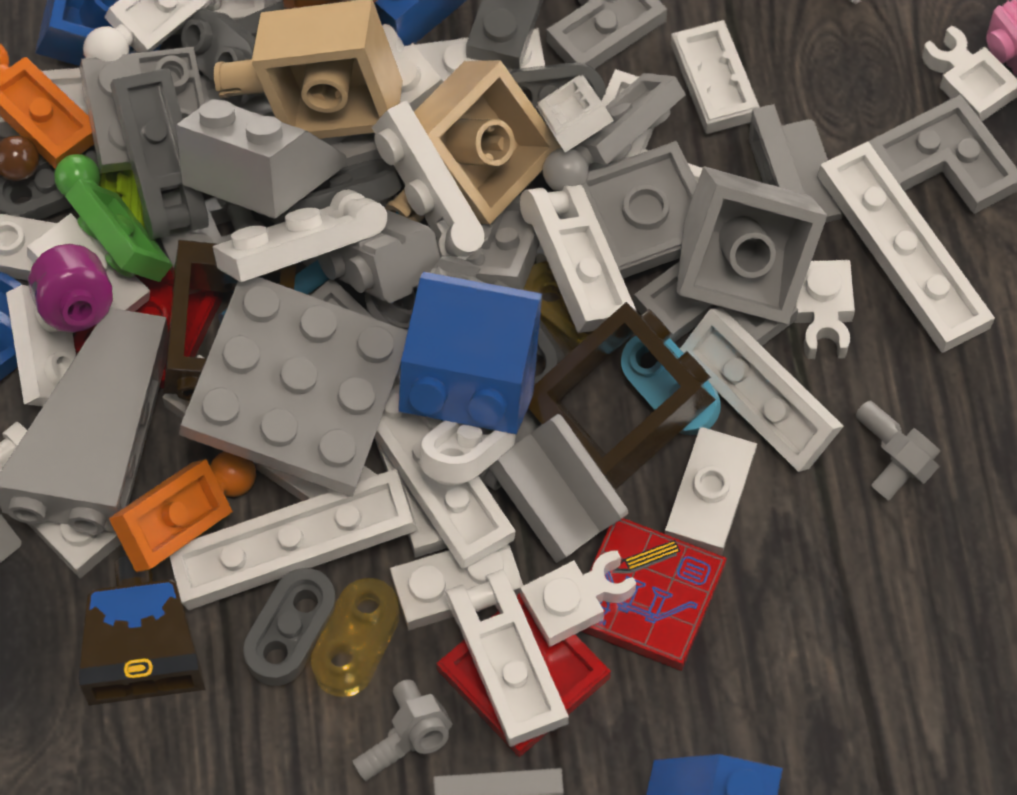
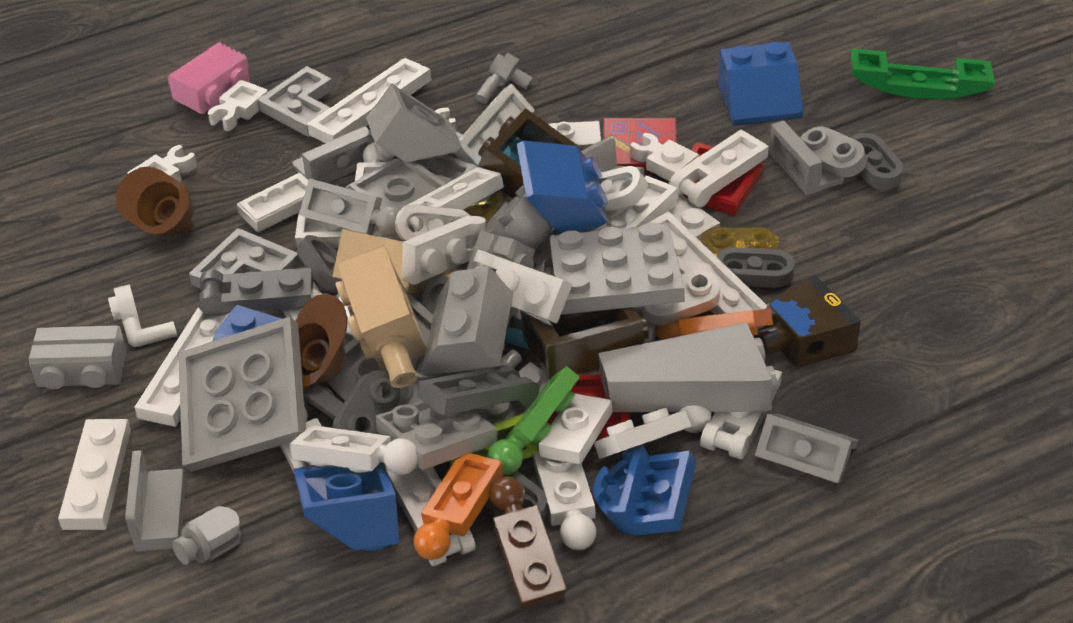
camera: 110 degrees left, 20 degrees down
magenta head [28,244,113,333] -> none
light grey piece [353,680,453,781] -> none
white plate [536,75,614,153] -> none
none -> white plate [395,204,470,241]
none -> white plate [642,270,720,325]

